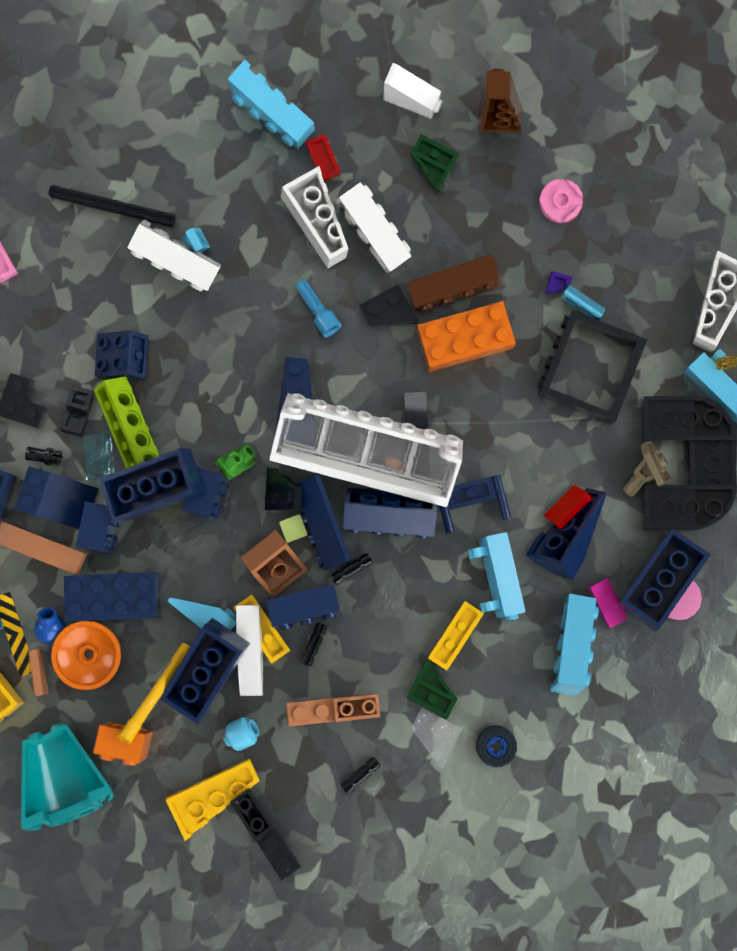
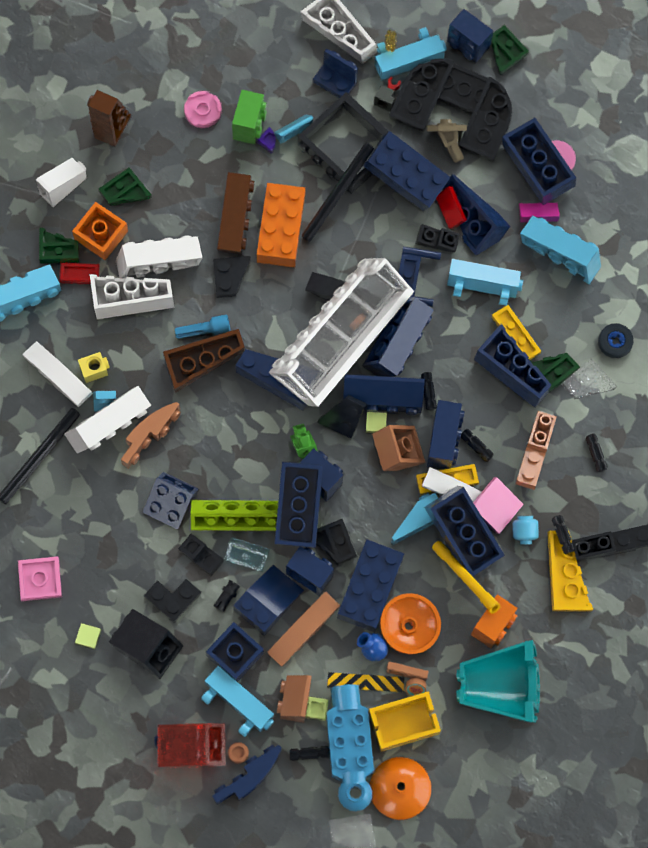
camera: 70 degrees left, 10 degrees down
none -> white slope [22,341,93,407]
none -> dark green wing [39,228,79,264]
none -> orange brick [72,202,128,260]
none -> light yellow brick [78,352,110,383]
none -> nougat slope [121,402,181,469]
none -> reddish brown wedge [163,329,245,393]
none -> bright green brick [232,90,267,145]
none -> black axle [302,142,374,242]
none -> dark blue bracket [313,49,358,98]
none -> black wing [316,519,357,564]
none -> dark blue brick [363,131,450,211]
none -> pearl dark grey piece [374,77,401,112]
none -> nougat tile [406,678,426,696]
none -> black slope [415,224,460,252]
none -> bright pink tile [473,477,523,534]
none -> dark blue wedge [474,324,551,408]
none -> black axle [552,515,575,554]

